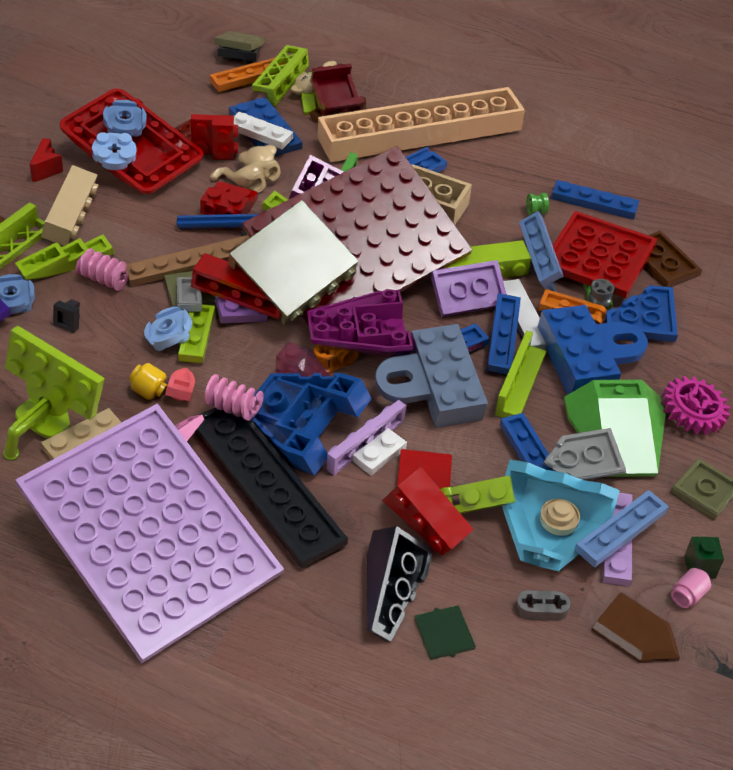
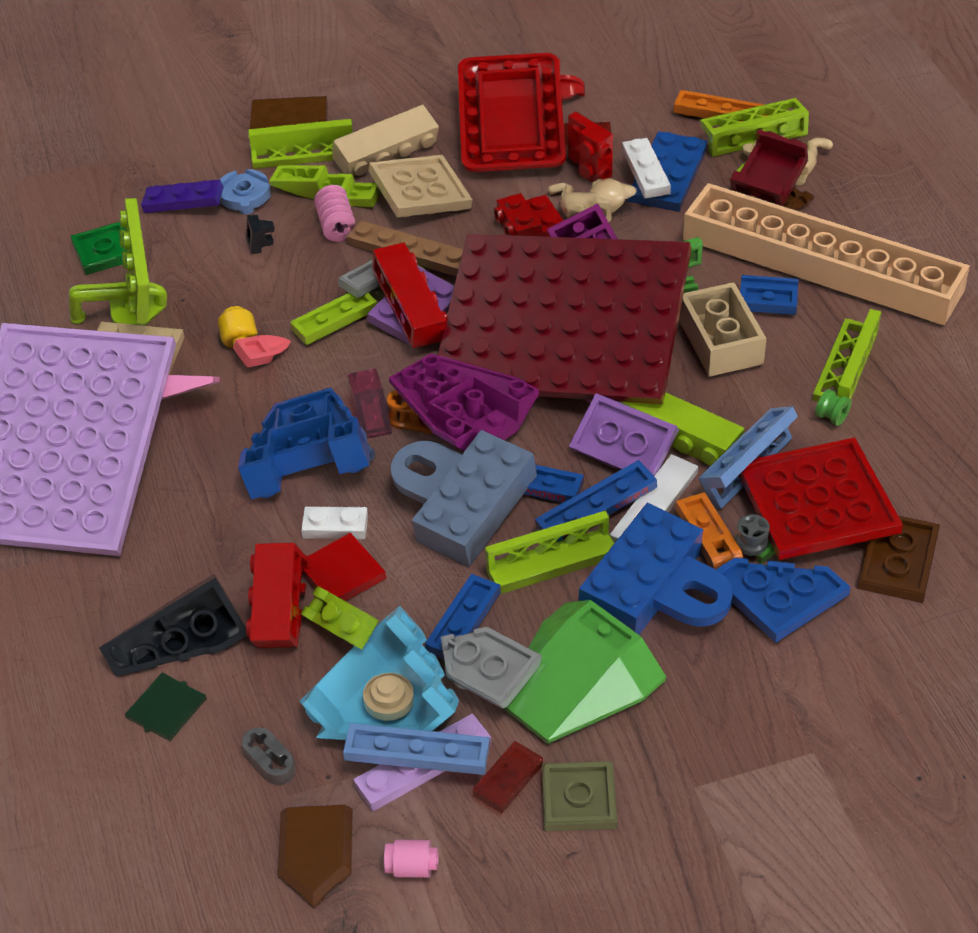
camera: 55 degrees right, 0 degrees up
red slope [29,138,63,182] -> none
light blue plate [92,132,136,170] -> none
medium blue plate [103,100,147,137] -> none
light blue plate [144,307,192,351] -> none
blue axle [176,214,259,229] -> none
black plate [195,407,348,569] -> none
bright pink piece [205,374,264,421] -> none
olive tile [214,31,265,52] -> none
black plate [218,46,260,63] -> none
panel [228,200,358,325] -> none
lavender plate [326,400,406,476] -> none
blue plate [551,180,639,220] -> none
dark pink gear [661,376,730,435] -> none
dark green brick [684,537,724,579] -> none
none -> tan plate [369,155,473,217]
none -> clear red plate [473,741,544,814]
none -> lime fence [812,309,881,402]

